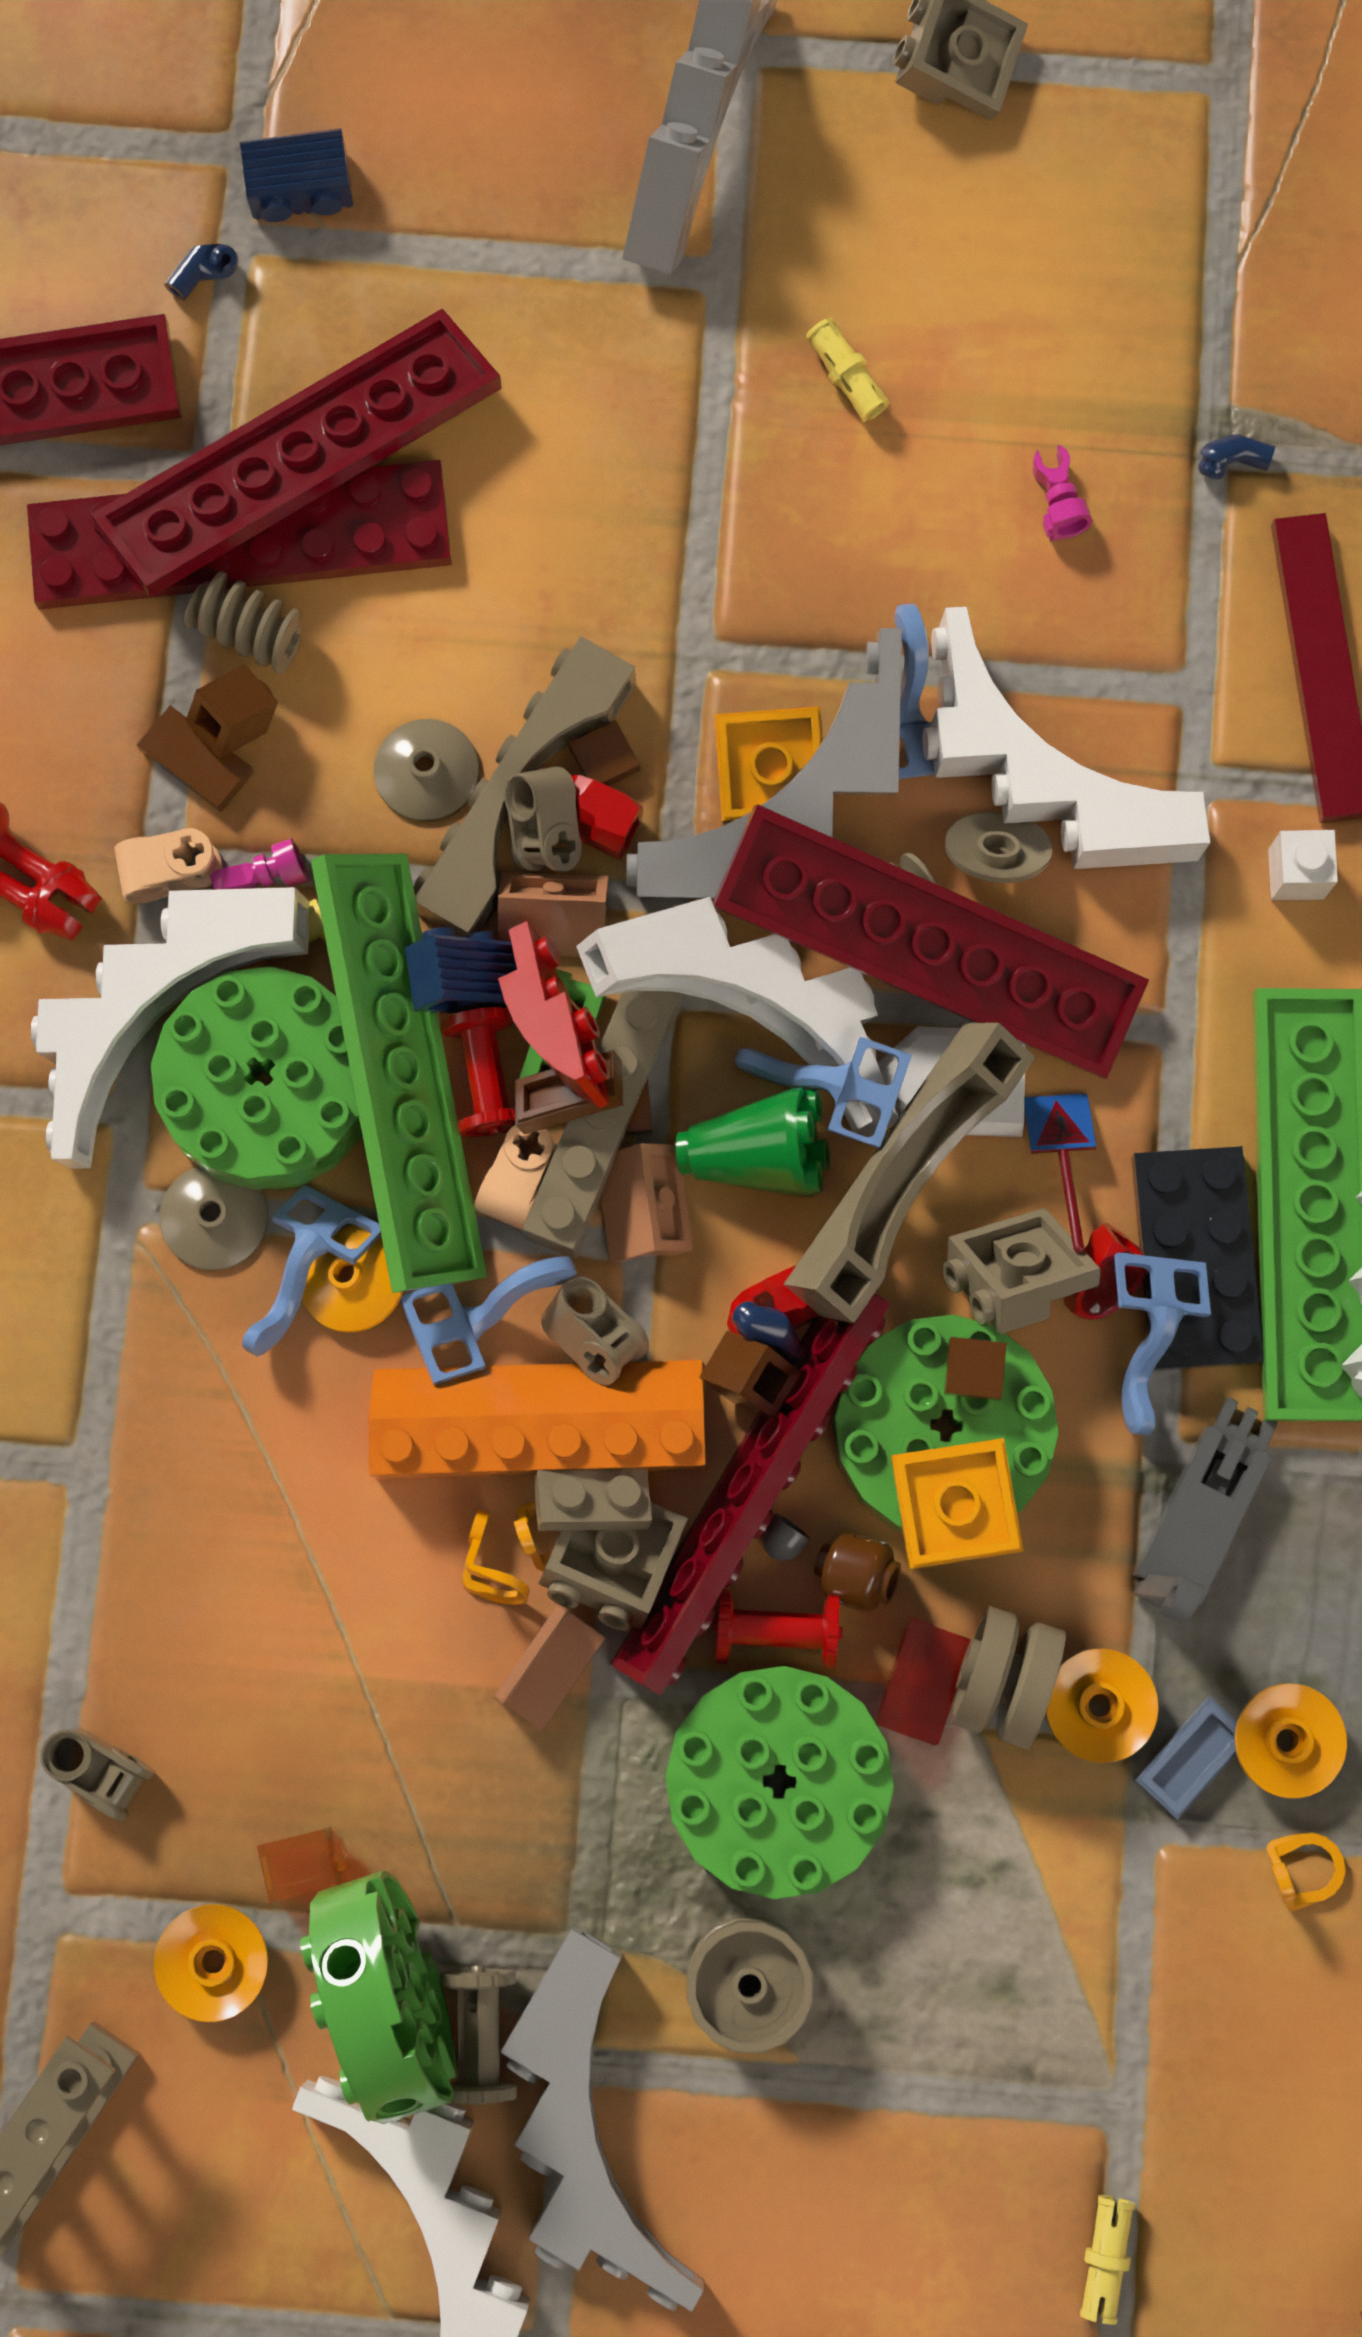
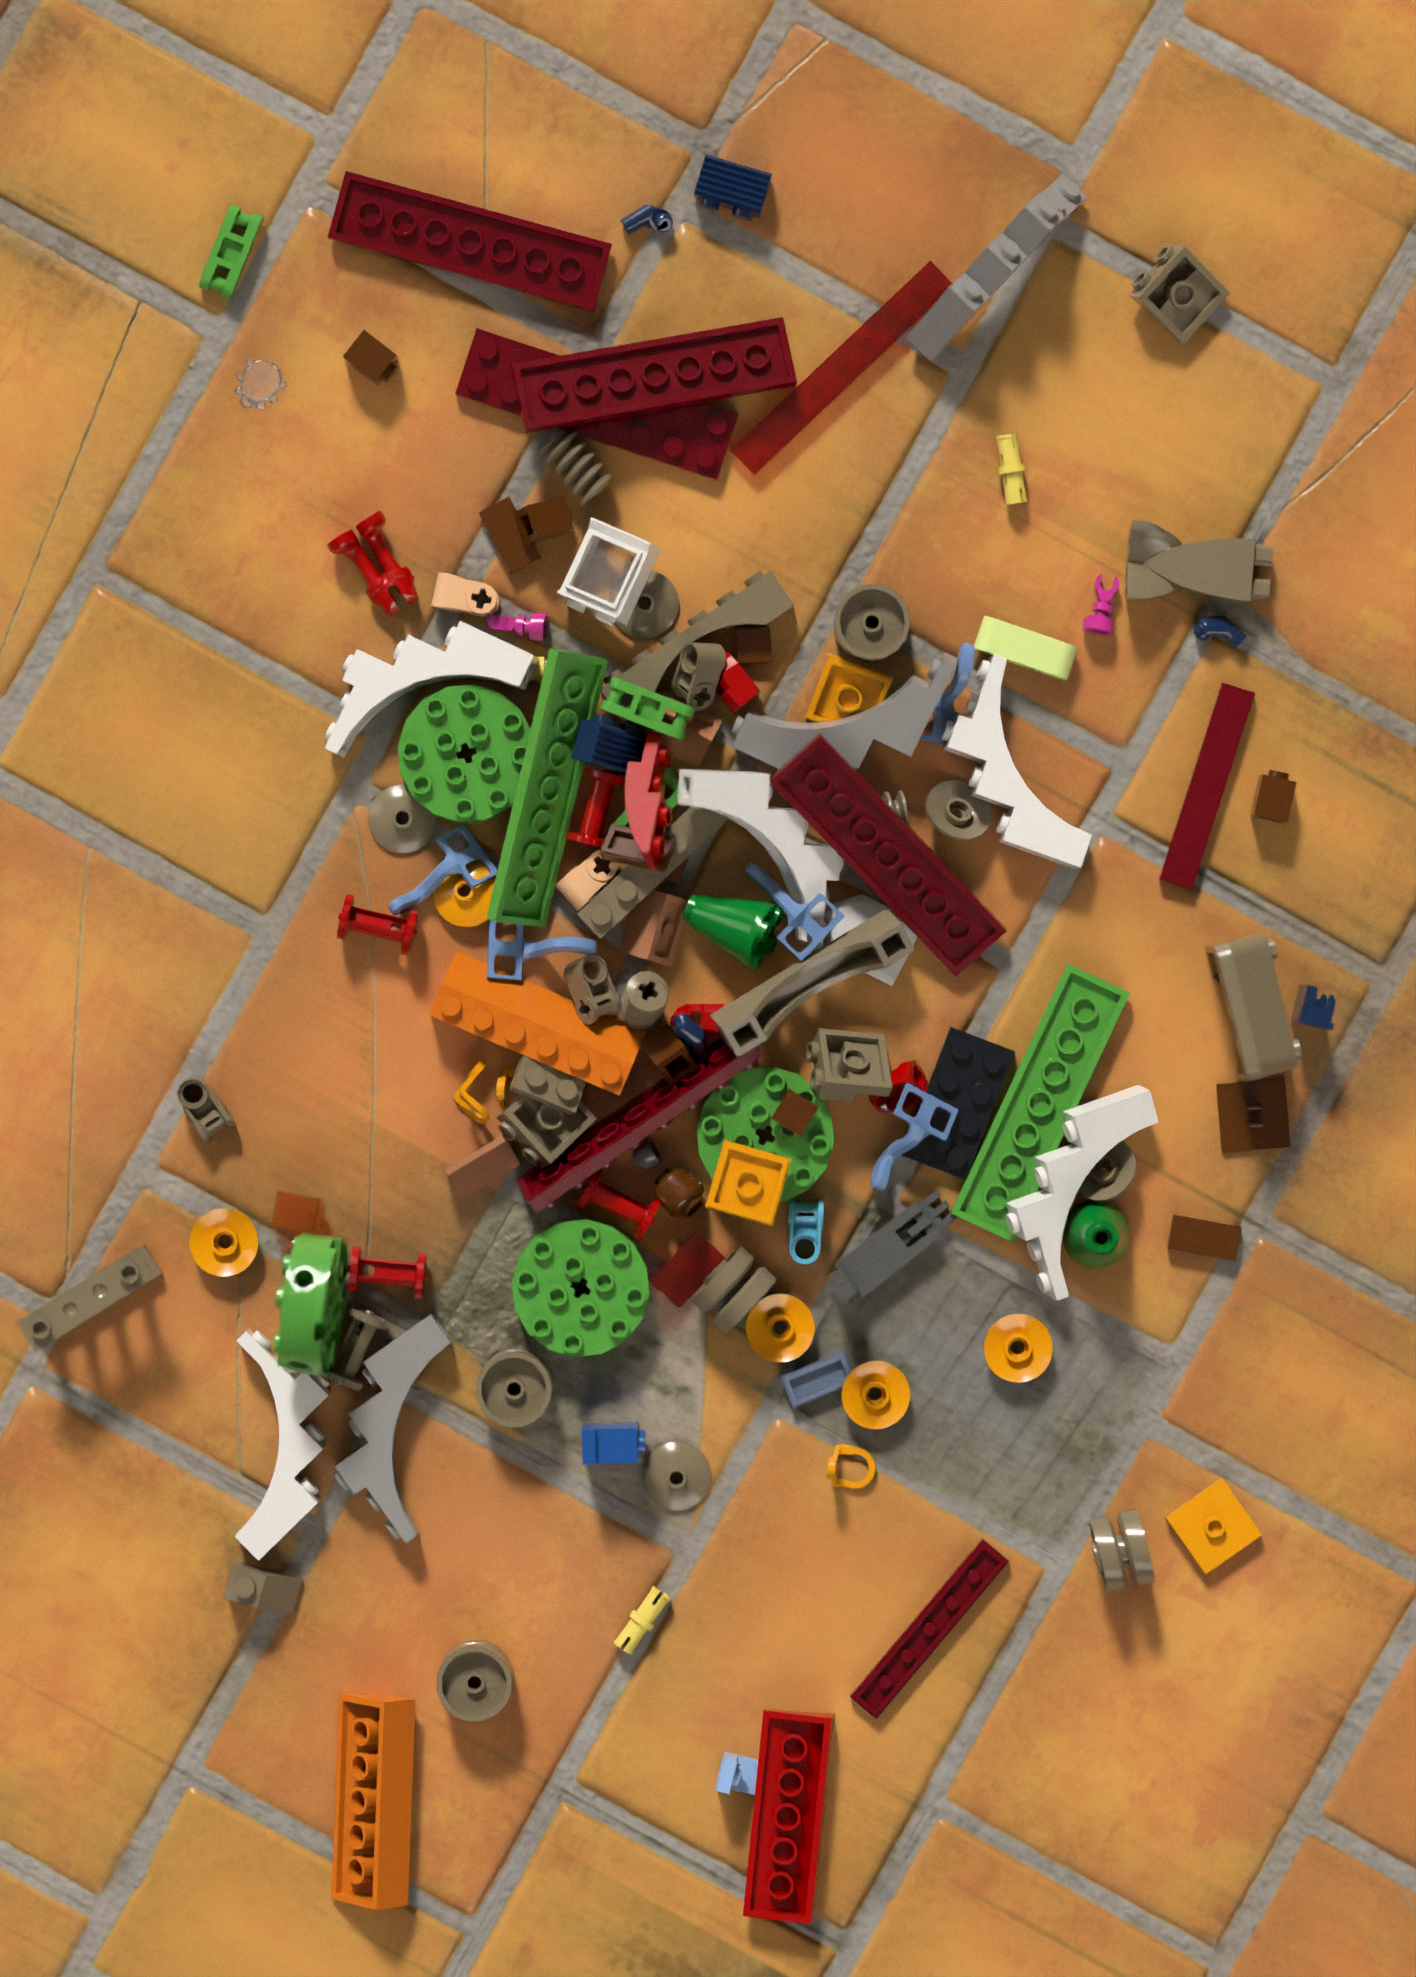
camera: 25 degrees right, 10 degrees up
piece [1024,1093,1096,1253] -> none
white brick [1268,830,1338,900] -> none
none -> red hose [337,894,419,955]
none -> red hose [347,1246,428,1299]
none -> white window [557,517,661,626]
none -> blue hips [581,1422,646,1465]
none -> bright green plate [600,677,696,742]
none -> dark tan piece [620,971,669,1030]
none -> dark tan dish [642,1442,711,1511]
none -> clear red plate [730,260,953,476]
none -> medium azure piece [788,1198,824,1265]
none -> dark tan wheel [833,584,910,663]
none -> yellowish green beam [974,616,1078,681]
none -> dark tan hips [1124,520,1273,604]

